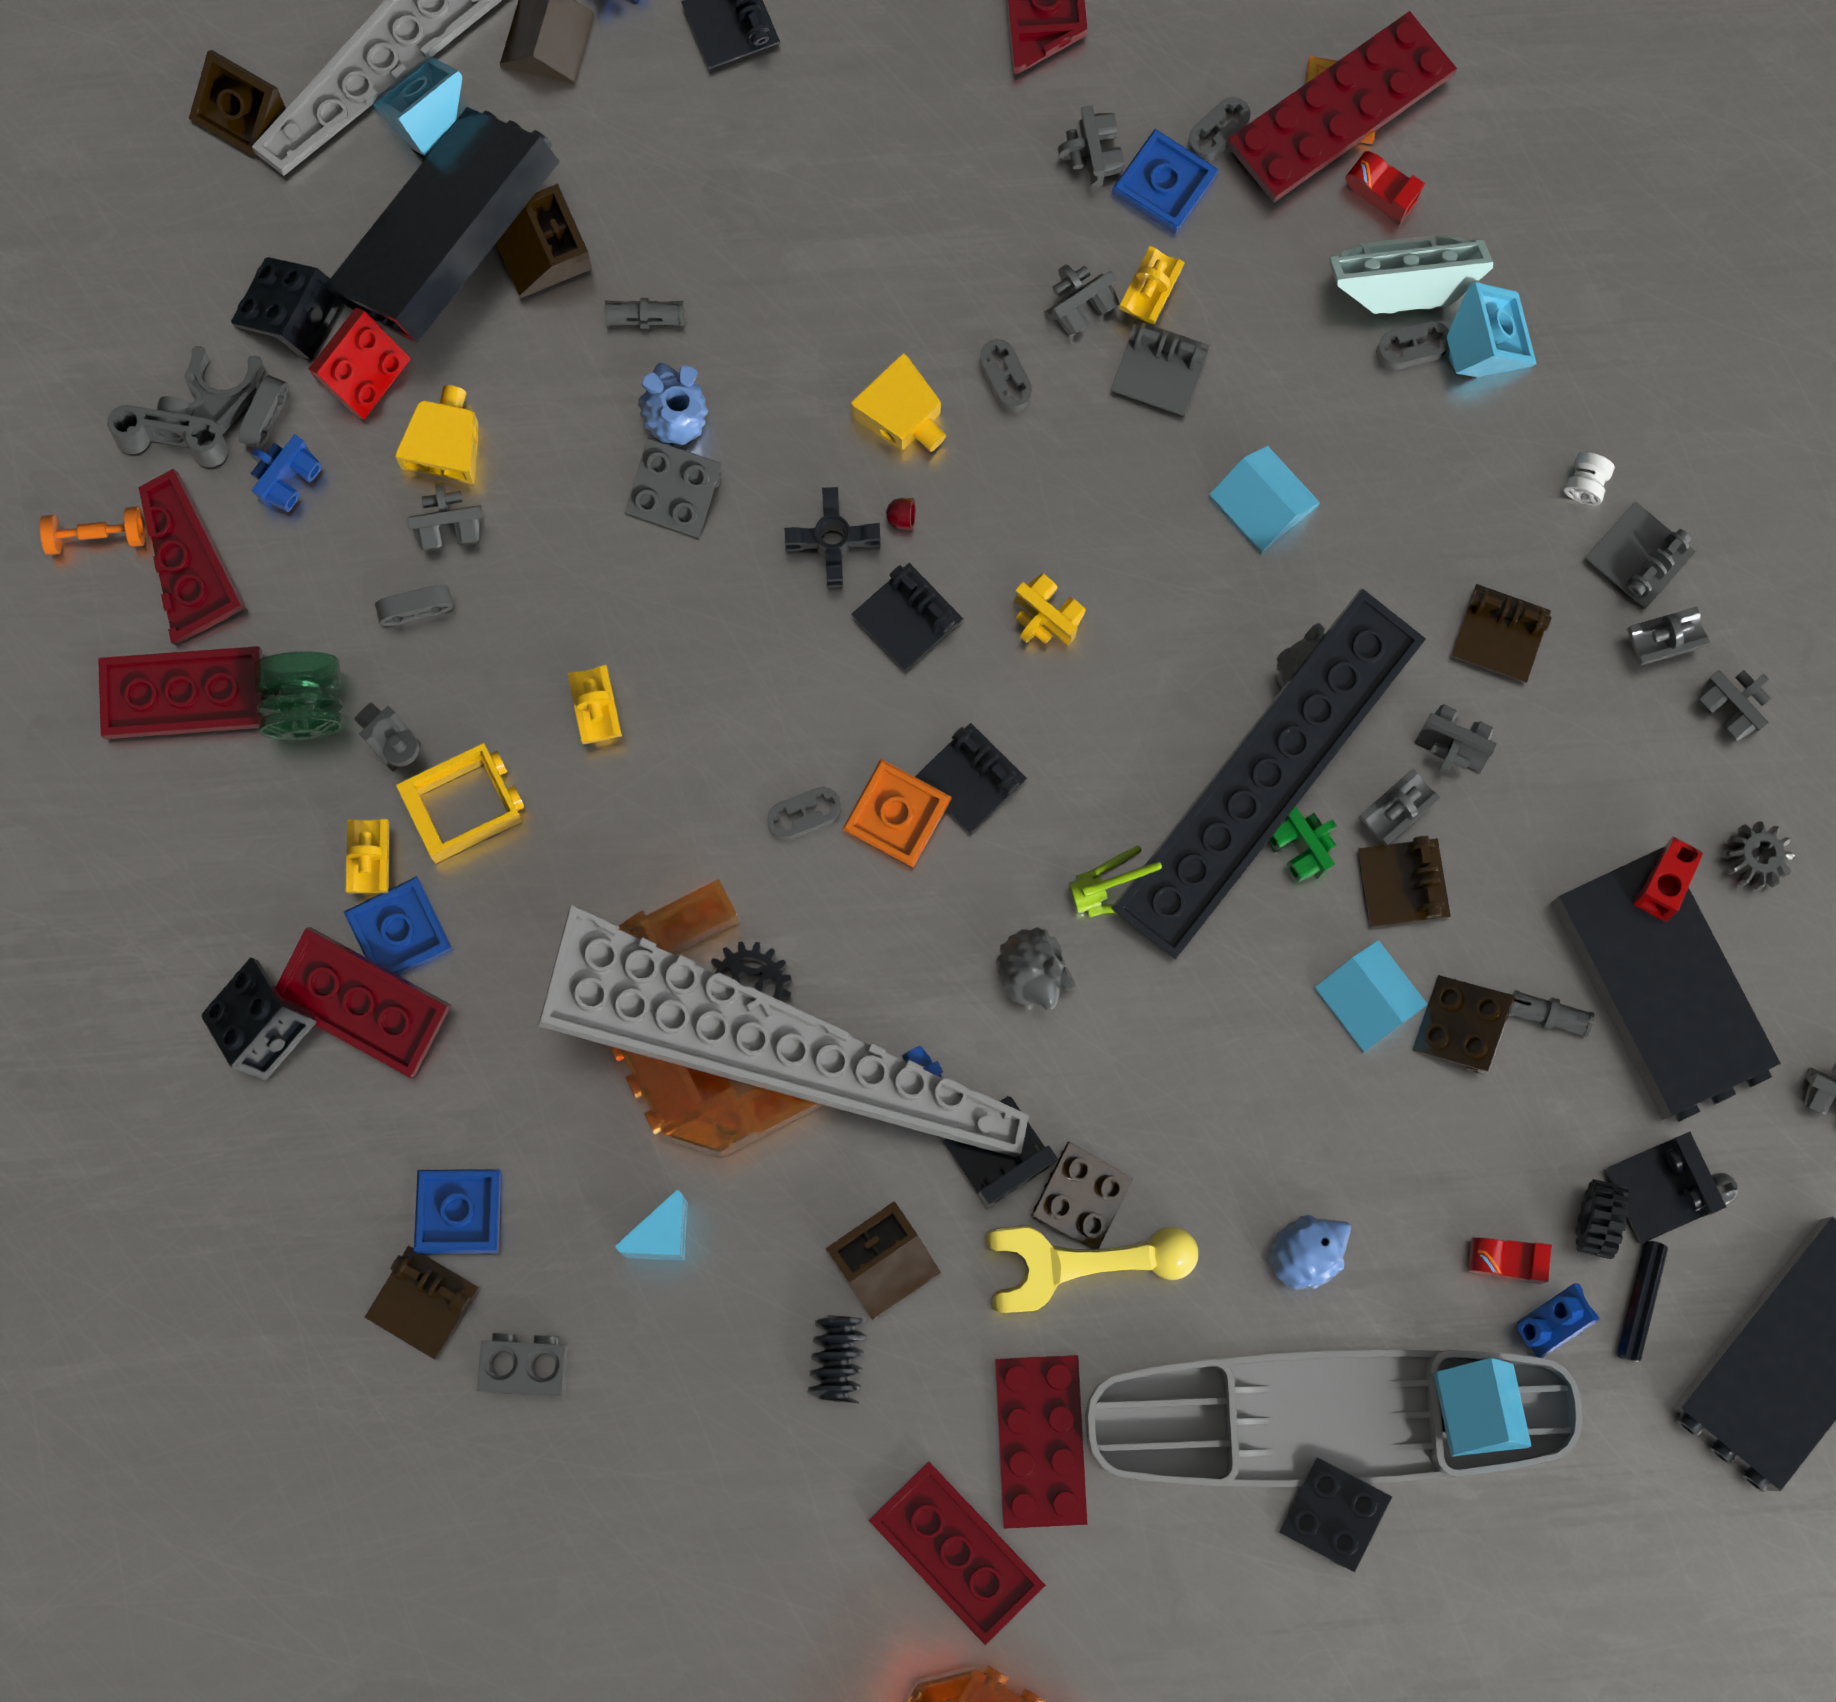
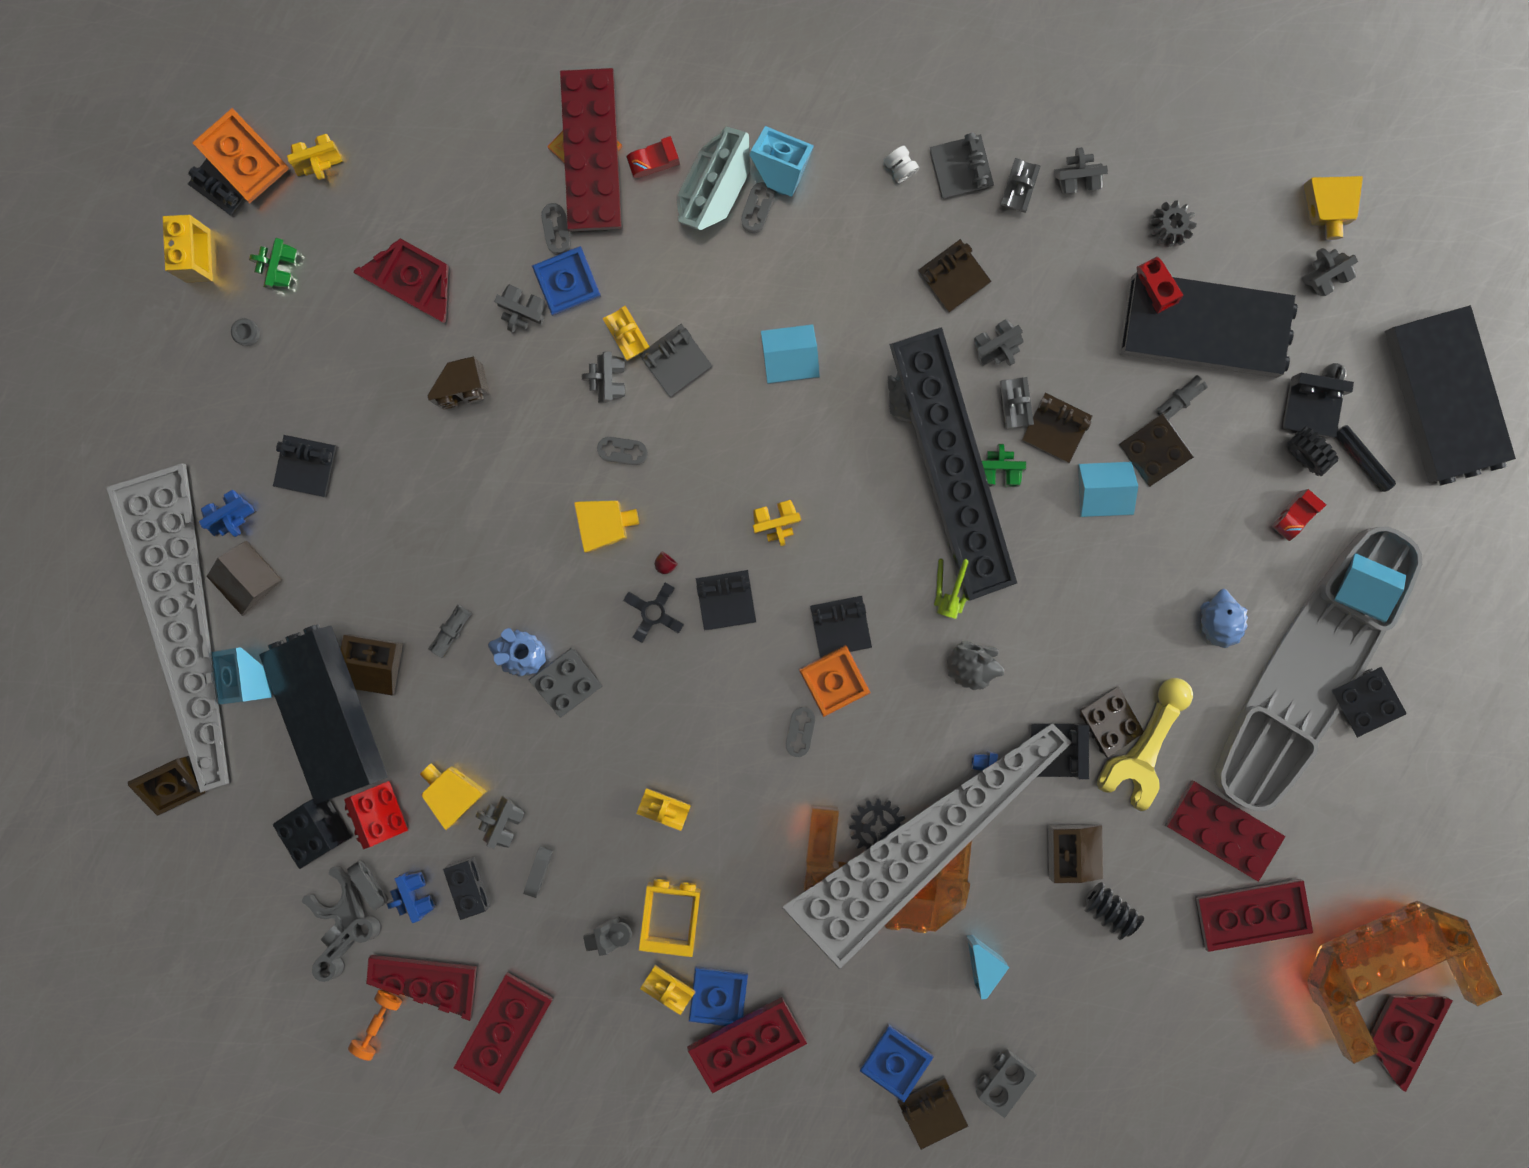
camera: 50 degrees left, 10 degrees up
black bracket [201,958,317,1081] -> none
clear green wheel [253,651,344,740] -> none
blue hips [1517,1283,1600,1358] -> none
none -> dark brown slope [427,356,490,410]
none -> black brick [443,856,490,920]

